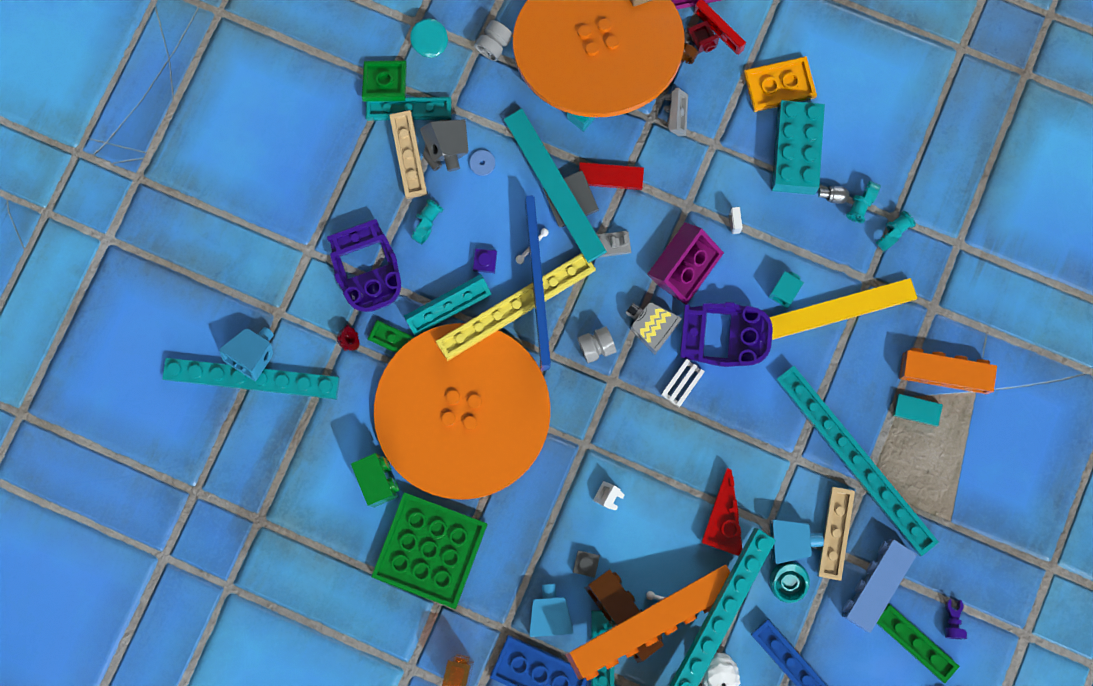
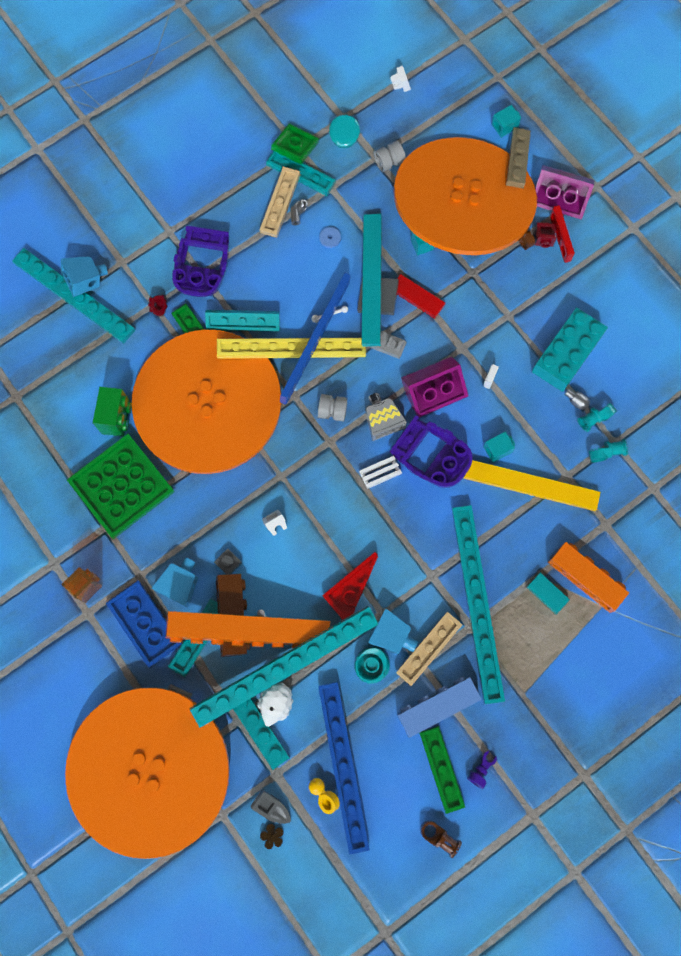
camera: 25 degrees right, 5 degrees down
teal connector [411,199,444,245] -> none
dark grey torso [420,119,469,172] -> none
dark purple plate [473,249,497,274] -> none
light grey plate [664,88,688,137] -> none
light orange tile [743,56,817,112] -> none

